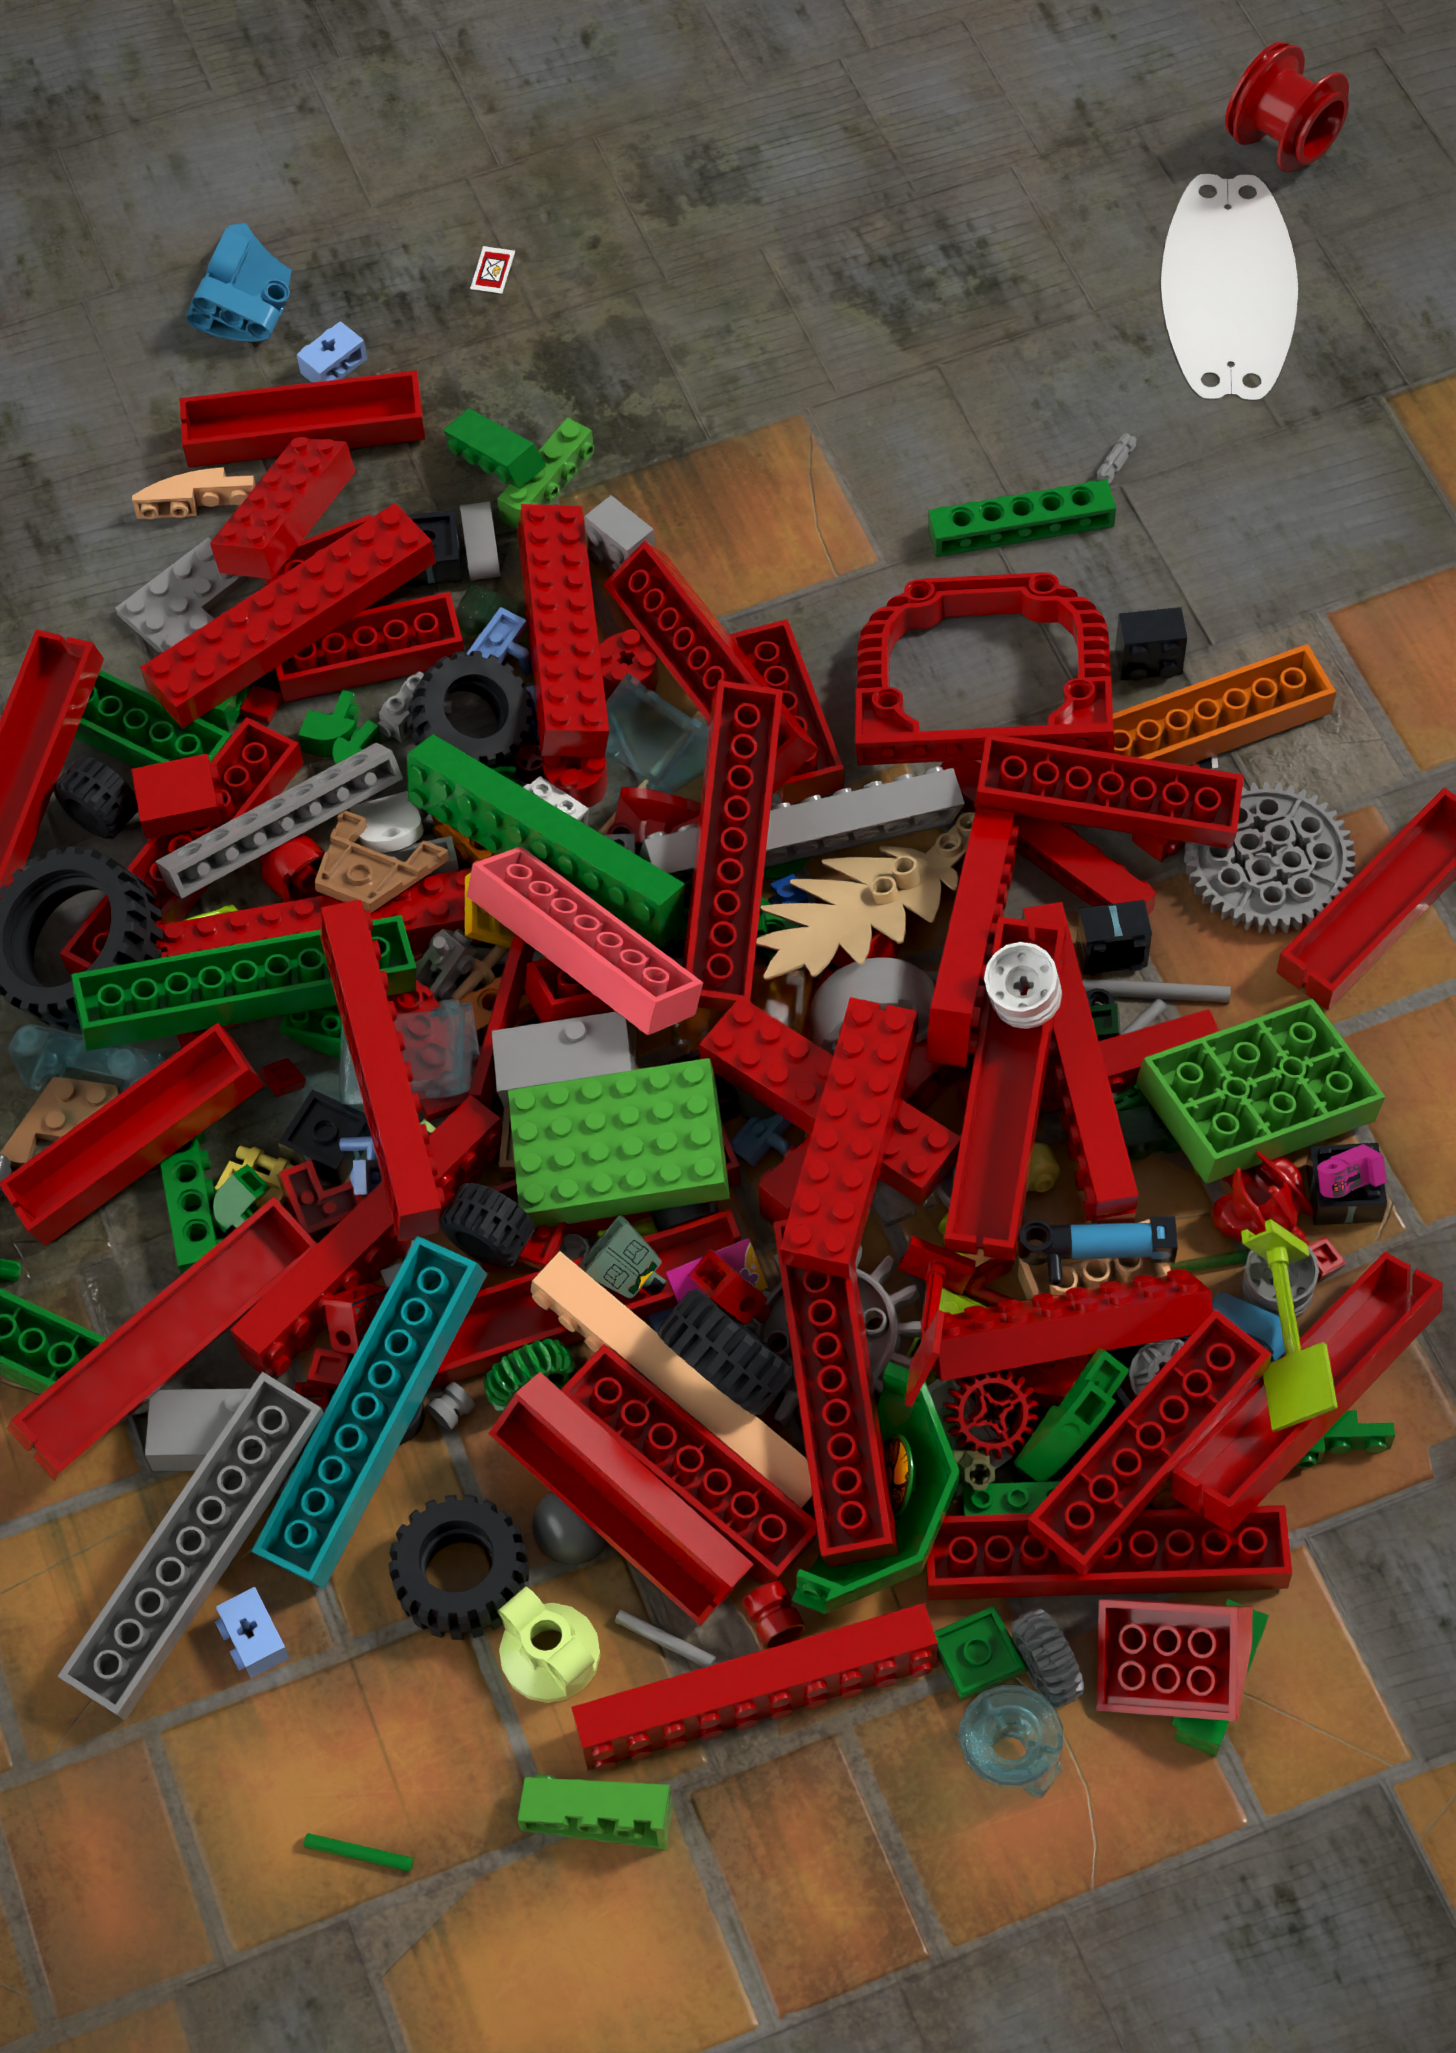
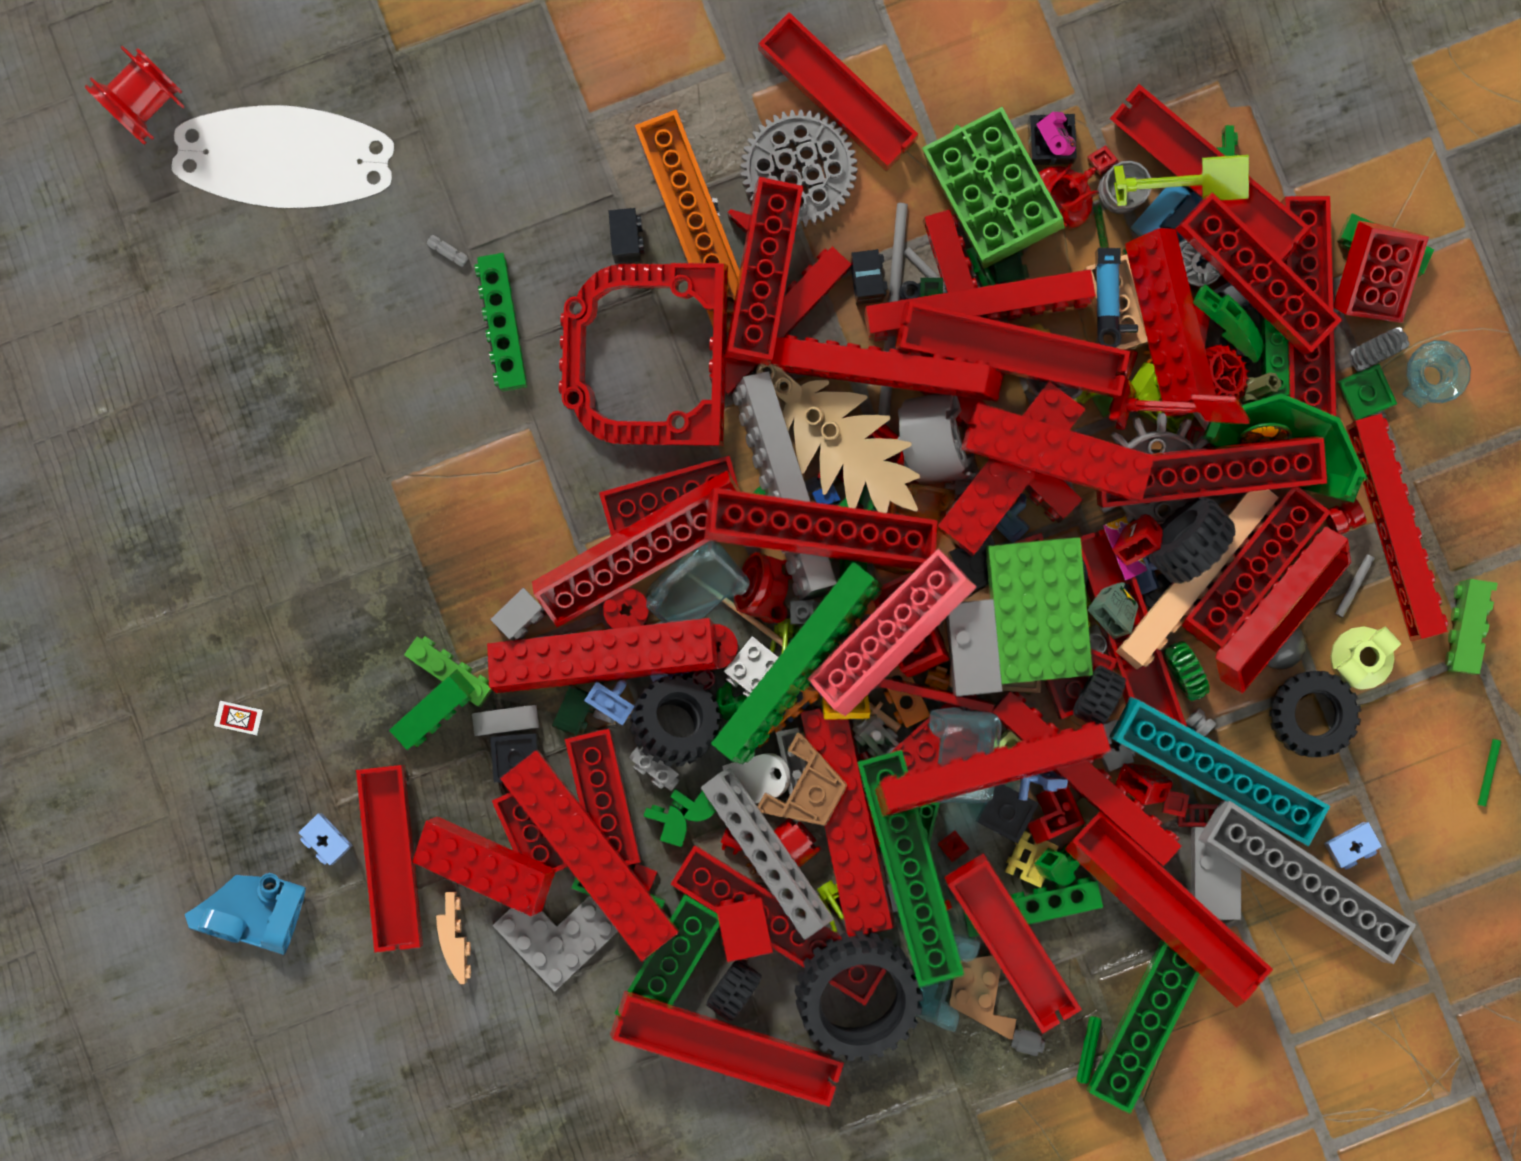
camera: 90 degrees left, 25 degrees up
white wheel [984,942,1062,1029] -> none

